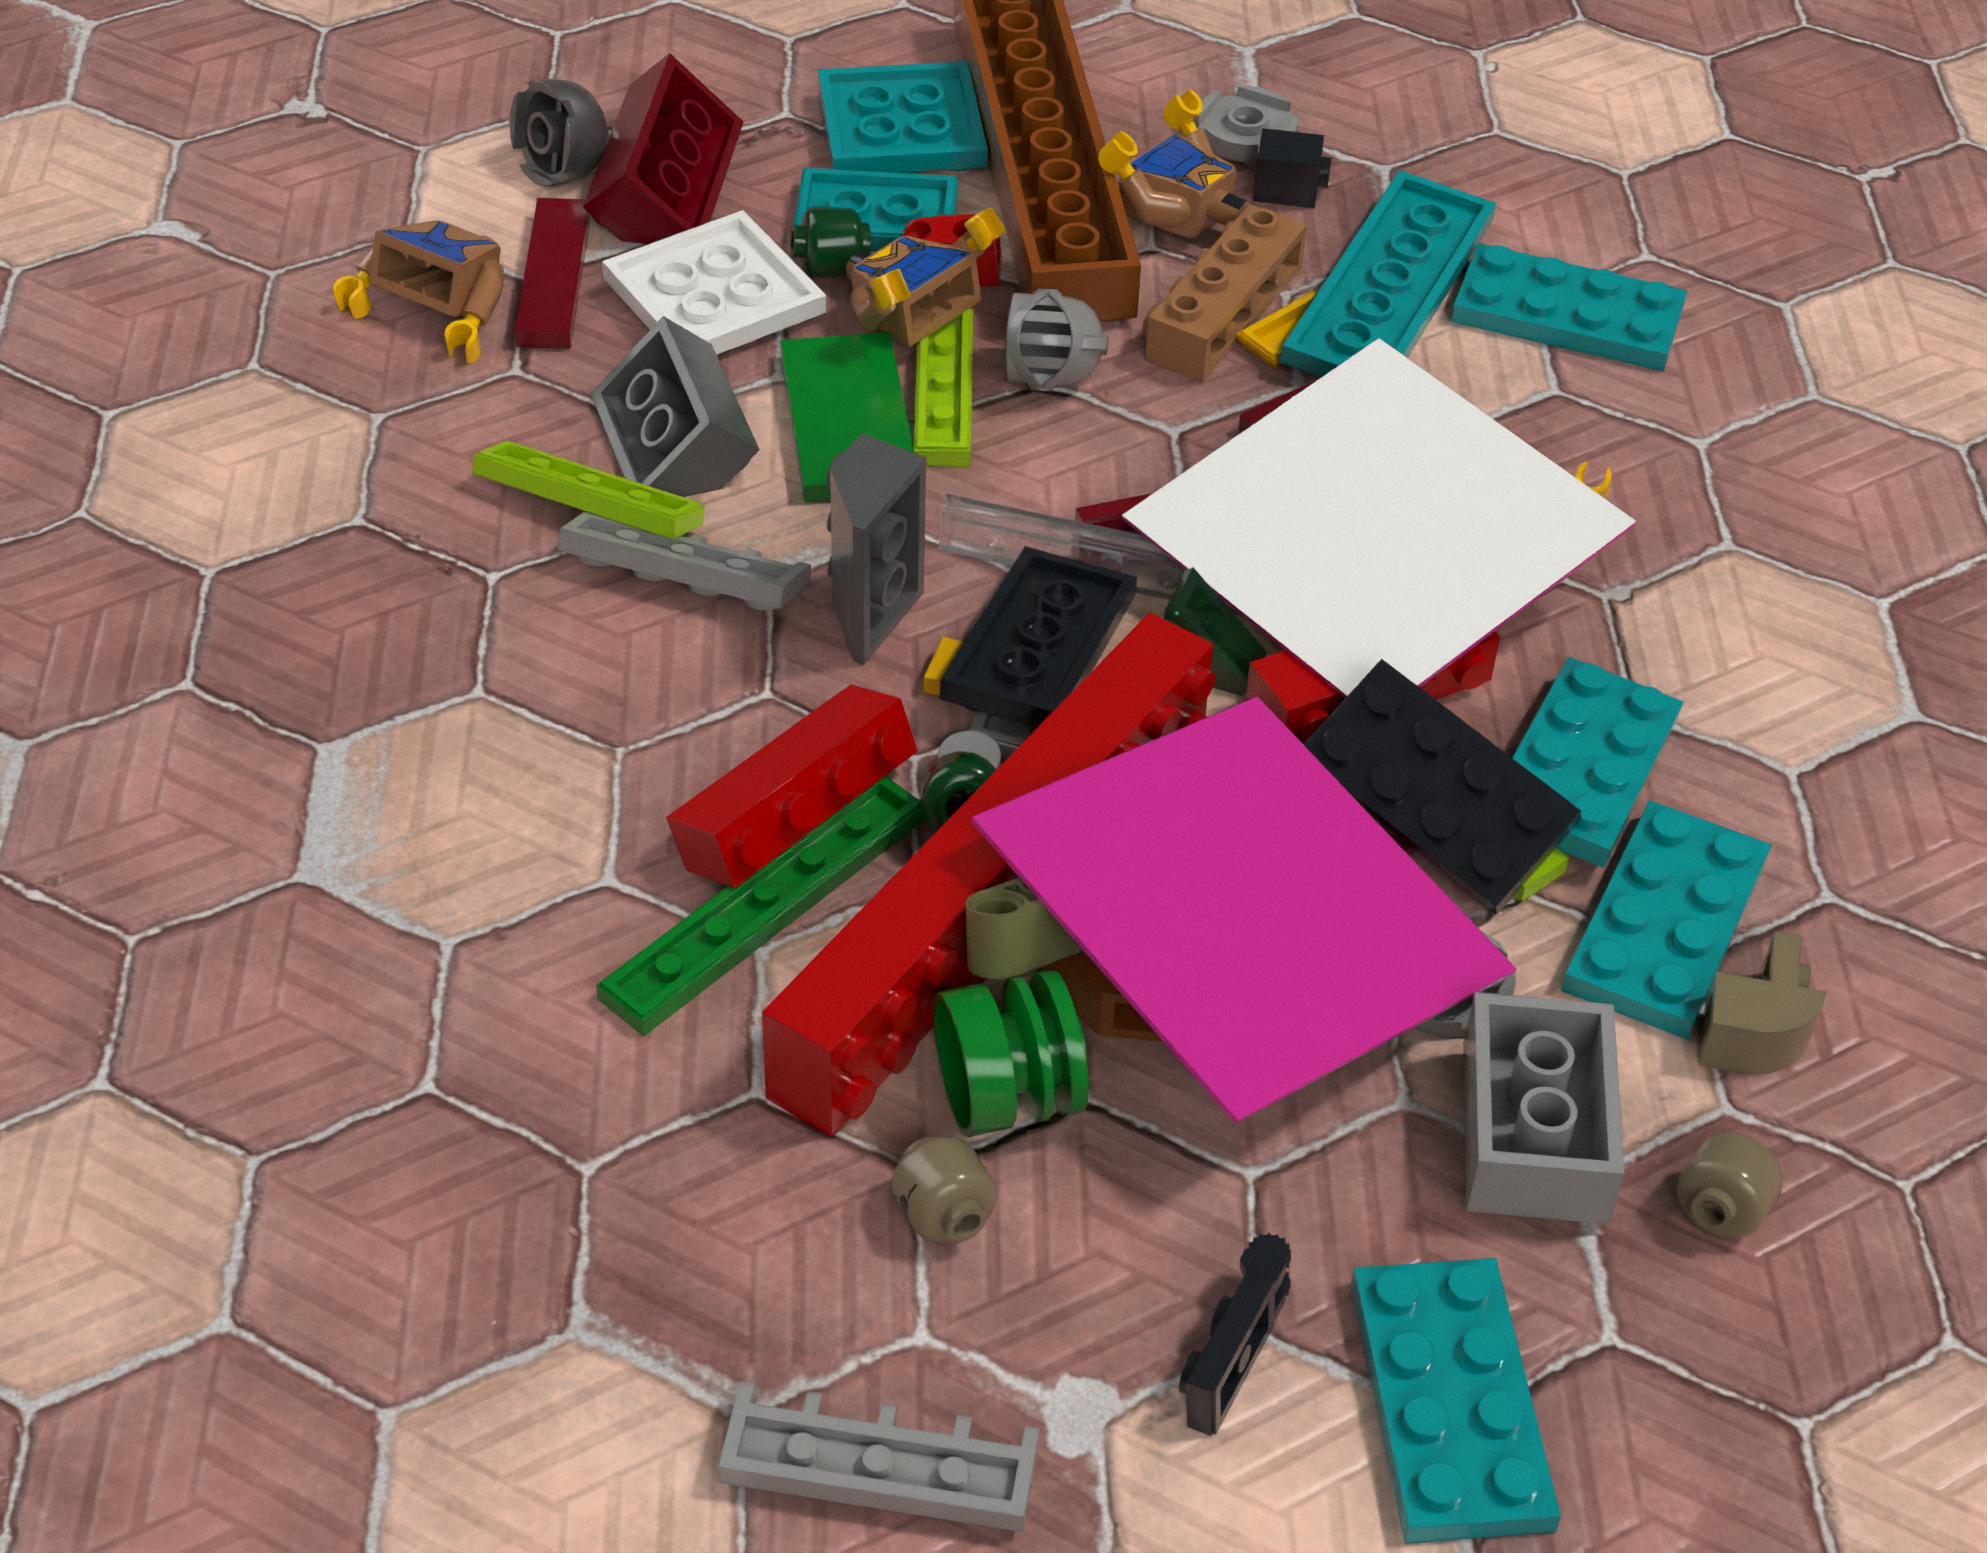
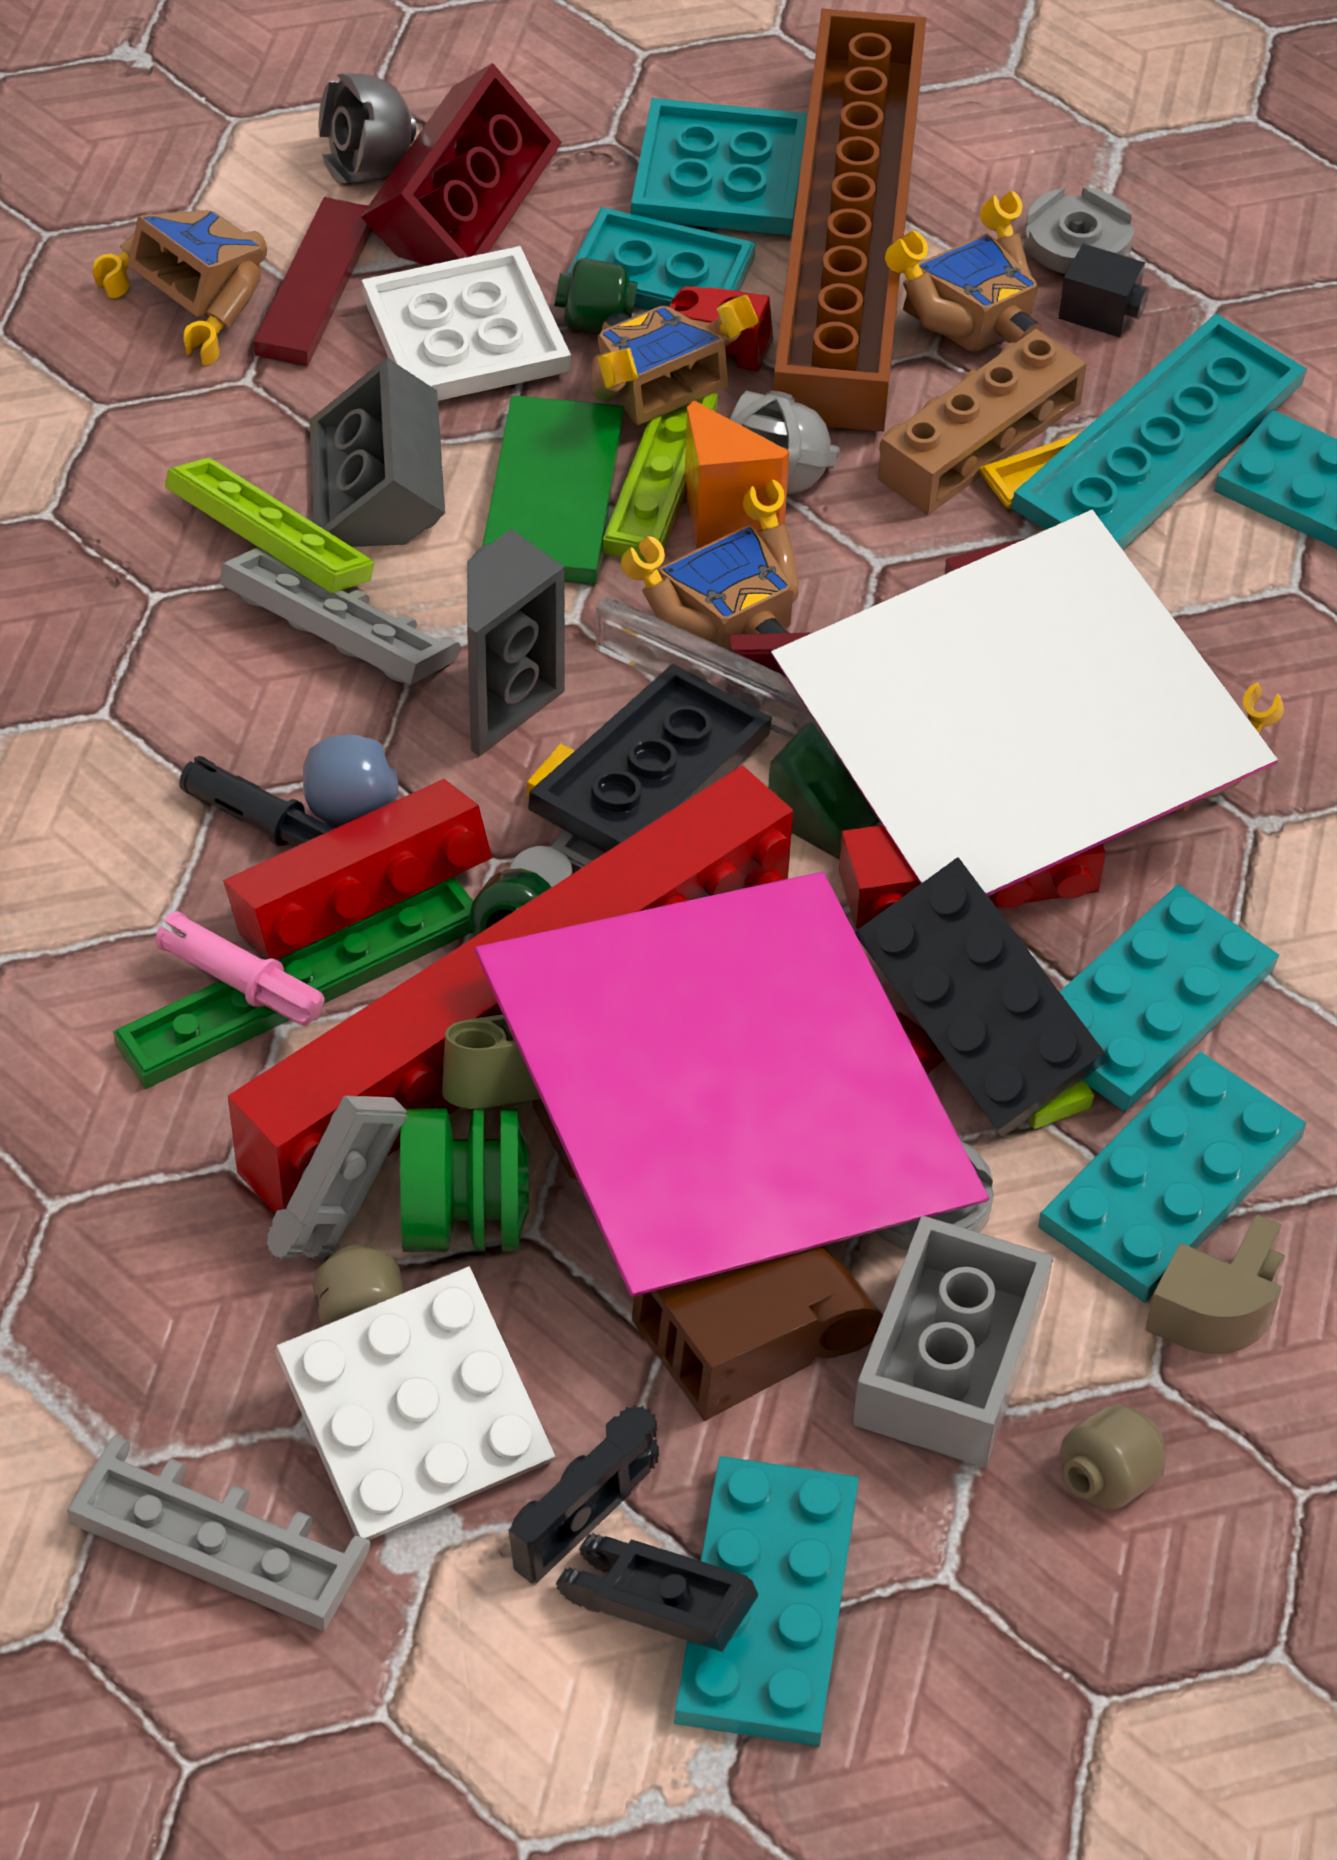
camera: 15 degrees right, 5 degrees up
none -> bright pink axle [156,911,325,1026]
none -> black axle [179,756,335,846]
none -> light grey hinge [266,1095,407,1260]
none -> white plate [275,1266,556,1540]
none -> sand blue hair [303,734,399,828]
none -> black hinge [555,1533,759,1652]
none -> torso [621,480,799,659]
none -> reddish brown piece [631,1246,883,1421]
none -> orange slope [685,401,790,548]

